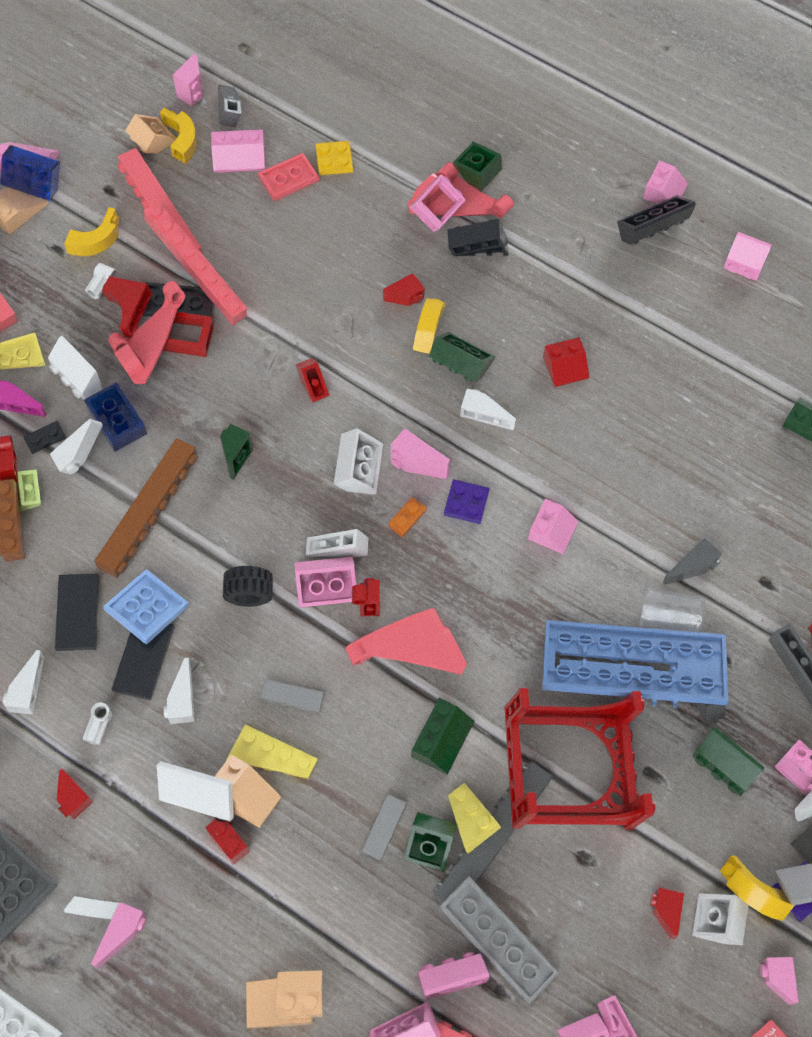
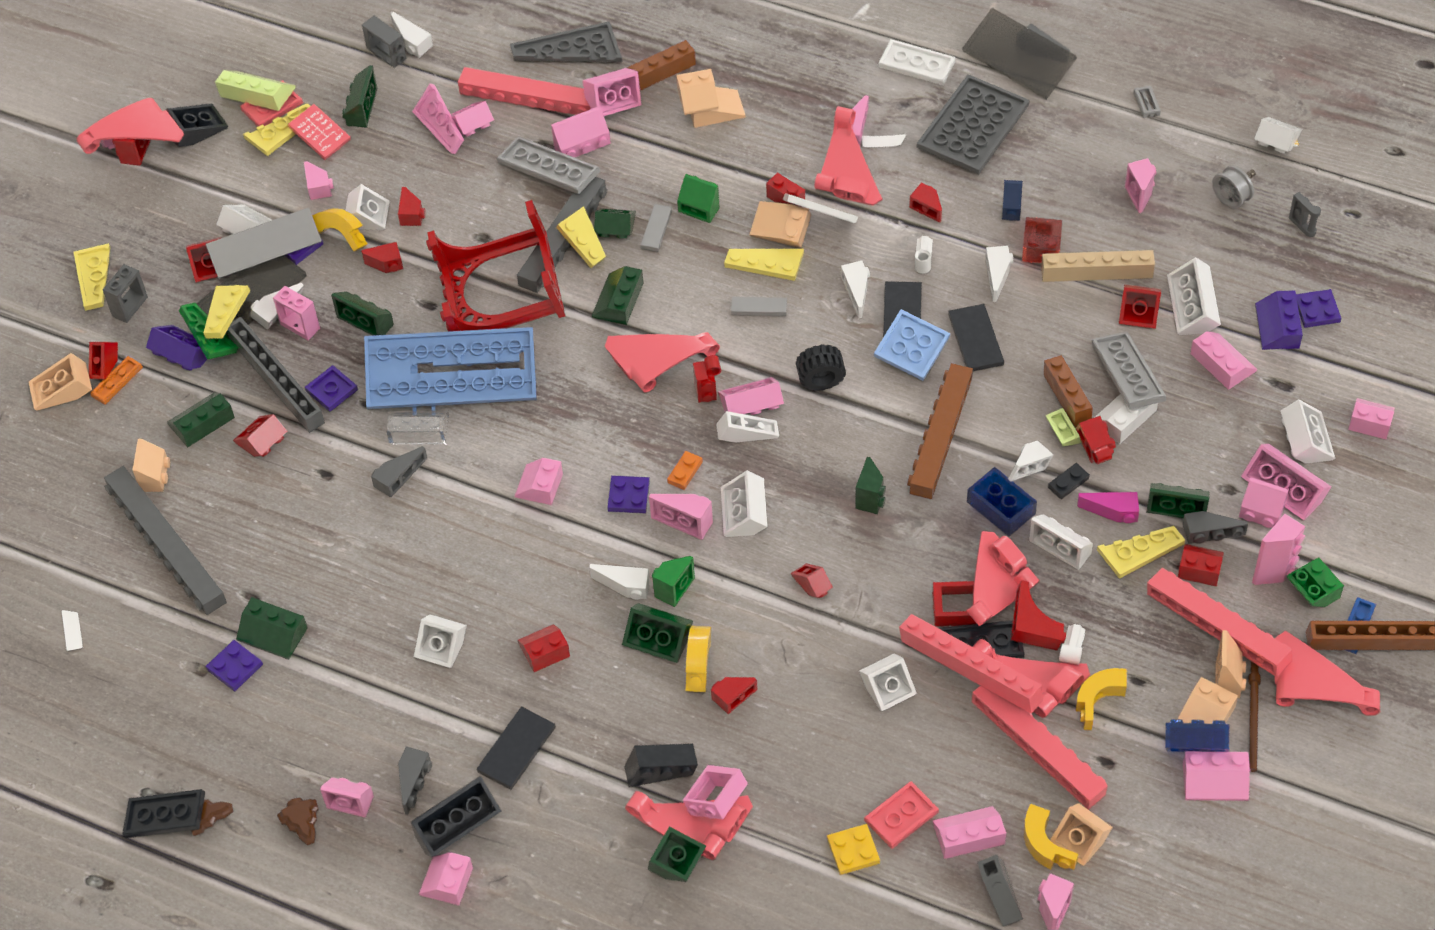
camera: 175 degrees right, 10 degrees down
none -> reddish brown rock [277,798,319,846]
none -> dark purple plate [305,365,358,412]
none -> red slope [361,242,403,273]
none -> dark grey slope [398,746,432,815]
none -> white slope [414,615,467,668]
none -> black tile [476,706,556,790]
none -> green slope [652,556,695,607]
none -> green slope [677,174,720,223]
none -> coral panel [815,106,882,206]
none -> white slope [859,654,917,711]
none -> coral panel [972,639,1090,718]

